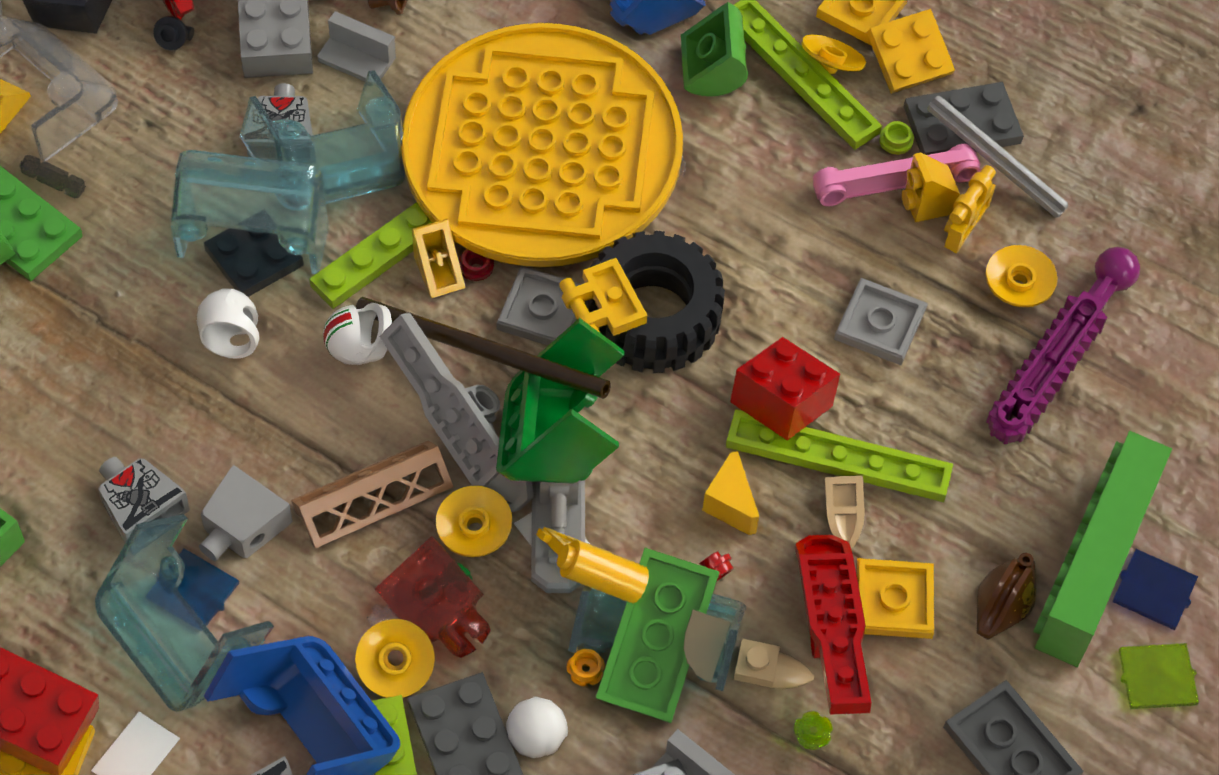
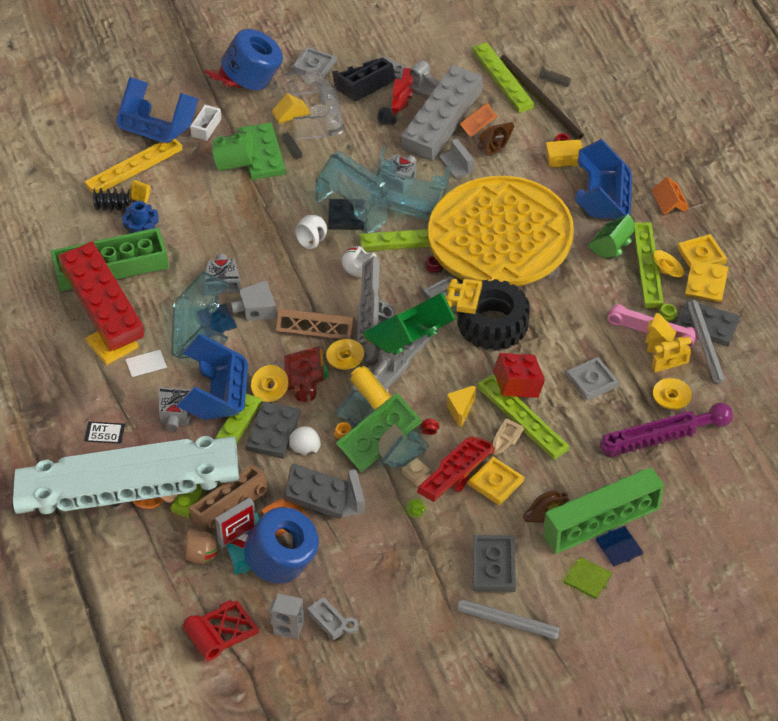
camera: 40 degrees right, 10 degrees down
dark brown piece [356,297,611,399] -> none
yellow slope [412,219,466,298] -> none

